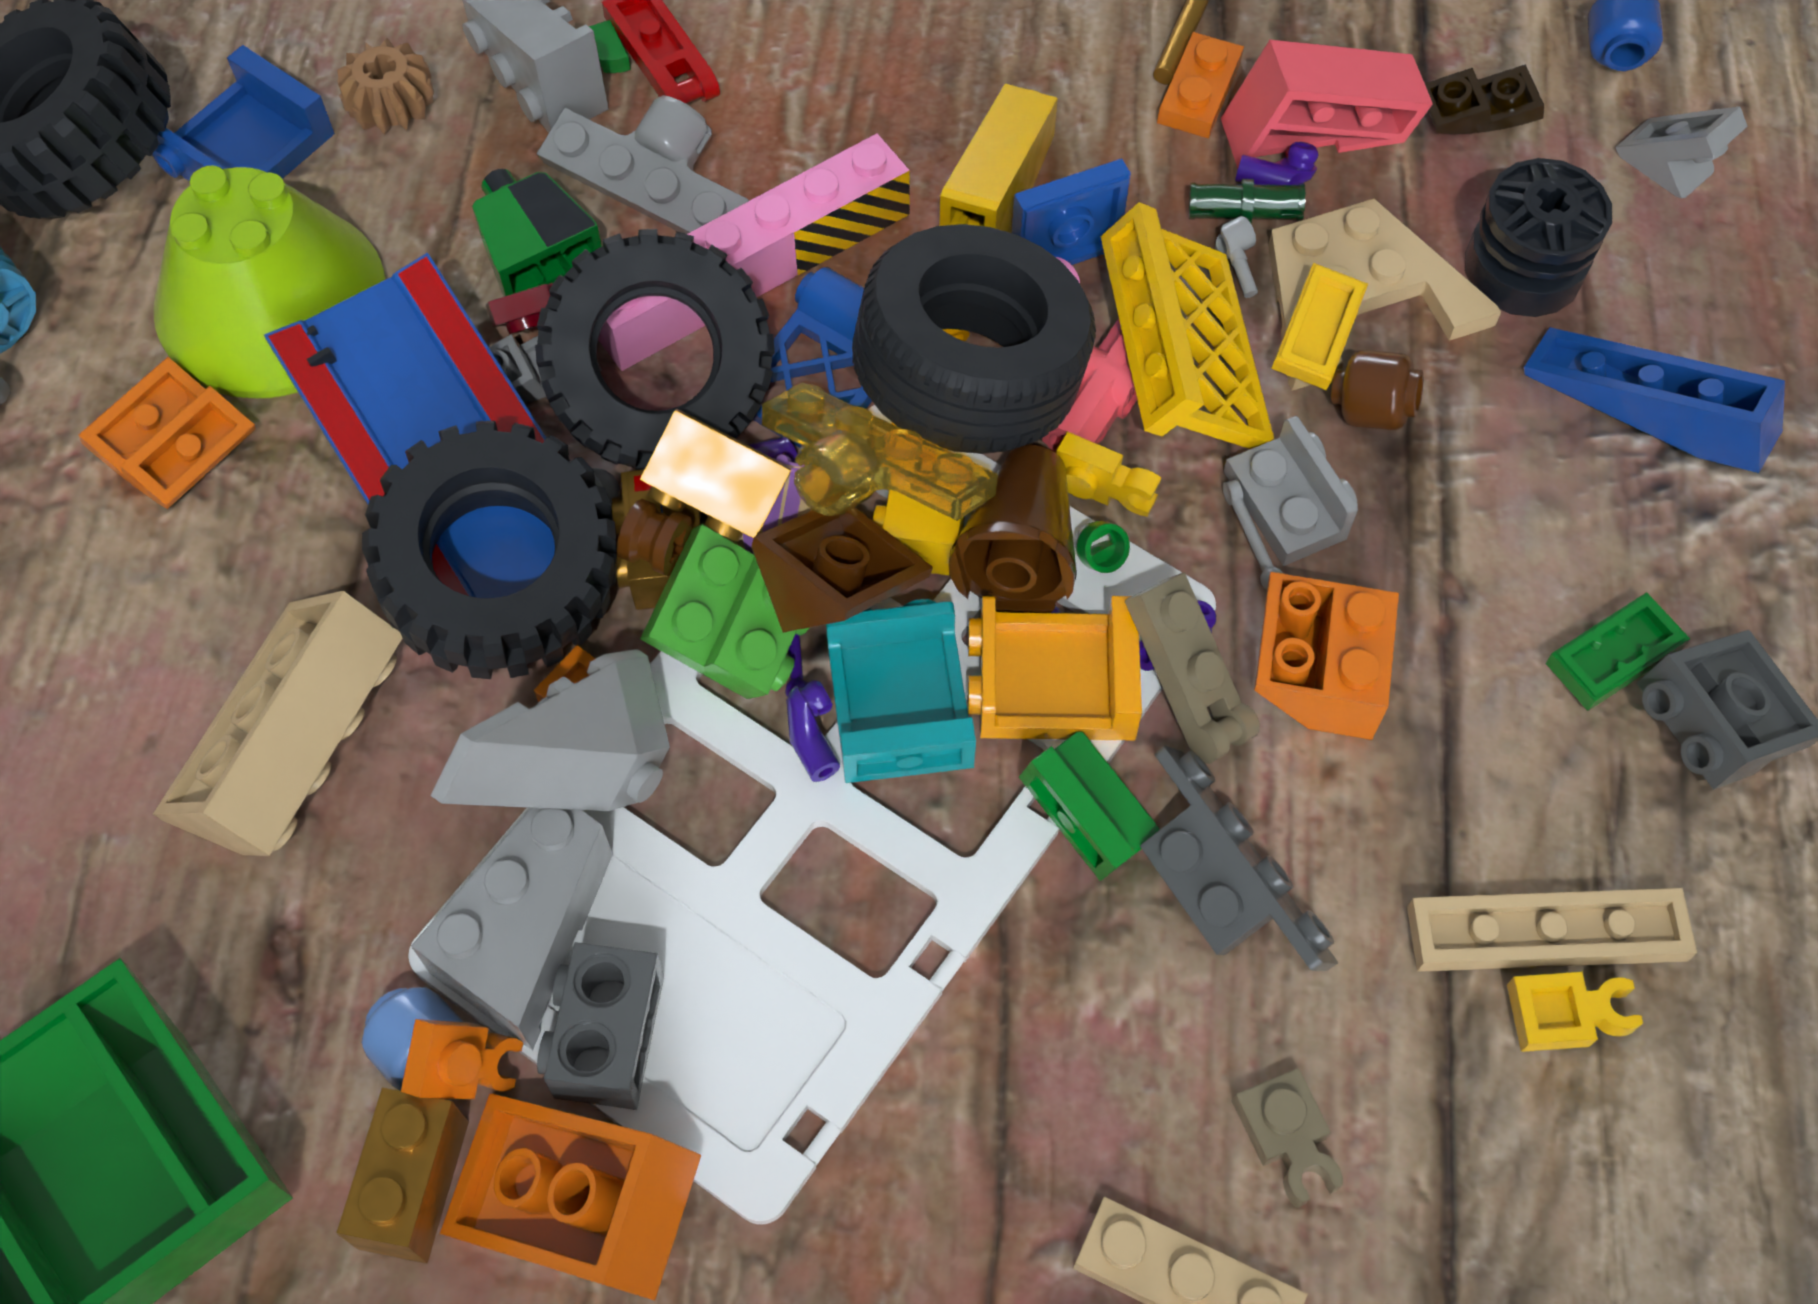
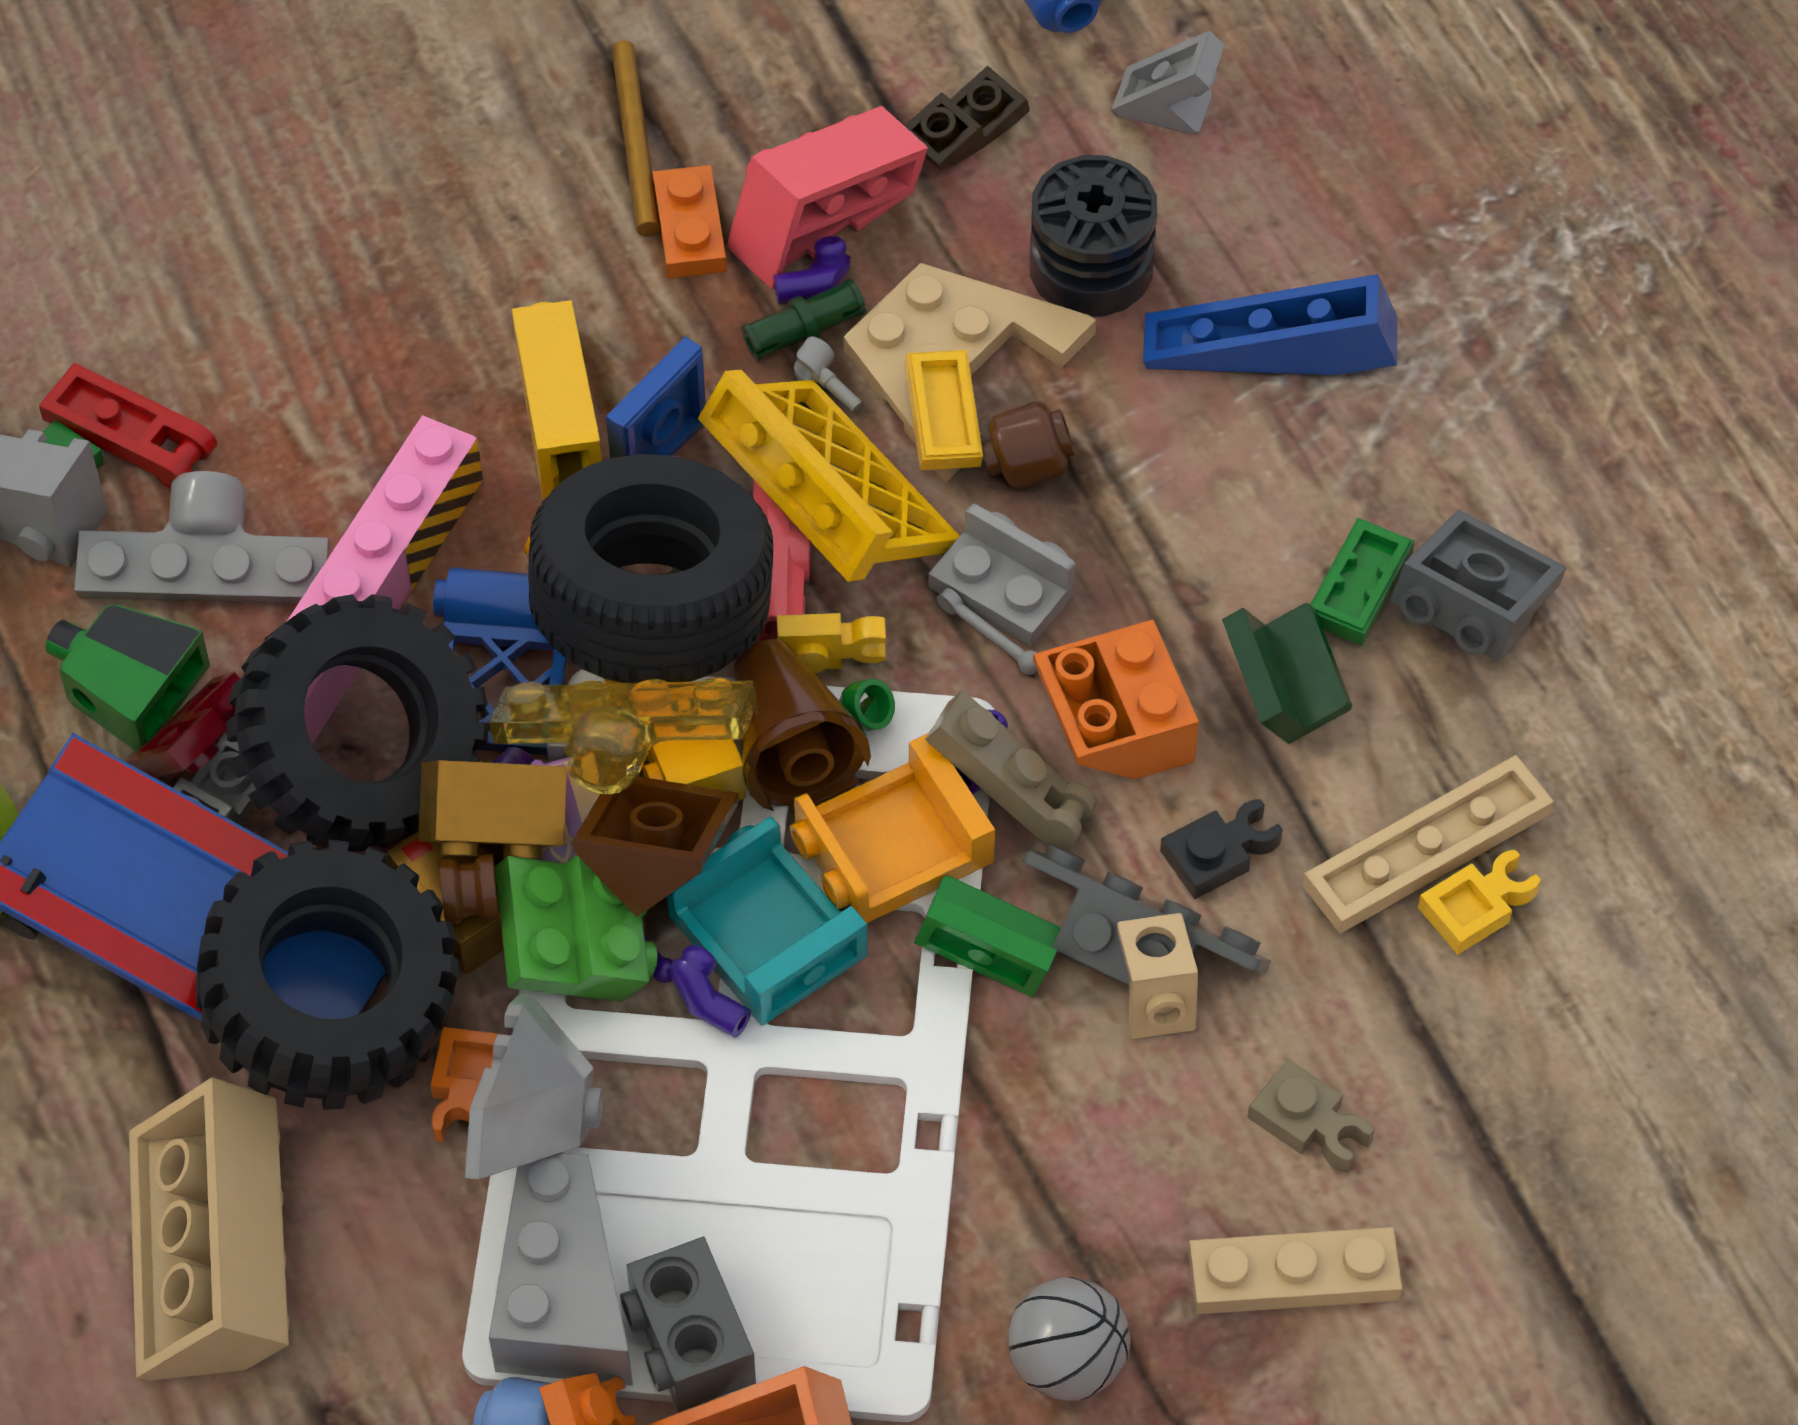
camera: 30 degrees left, 5 degrees down
none -> light grey piece [1007,1277,1131,1401]
none -> tan bracket [1117,913,1198,1039]
none -> black plate [1160,799,1283,900]
none -> dark green panel [1222,603,1352,744]

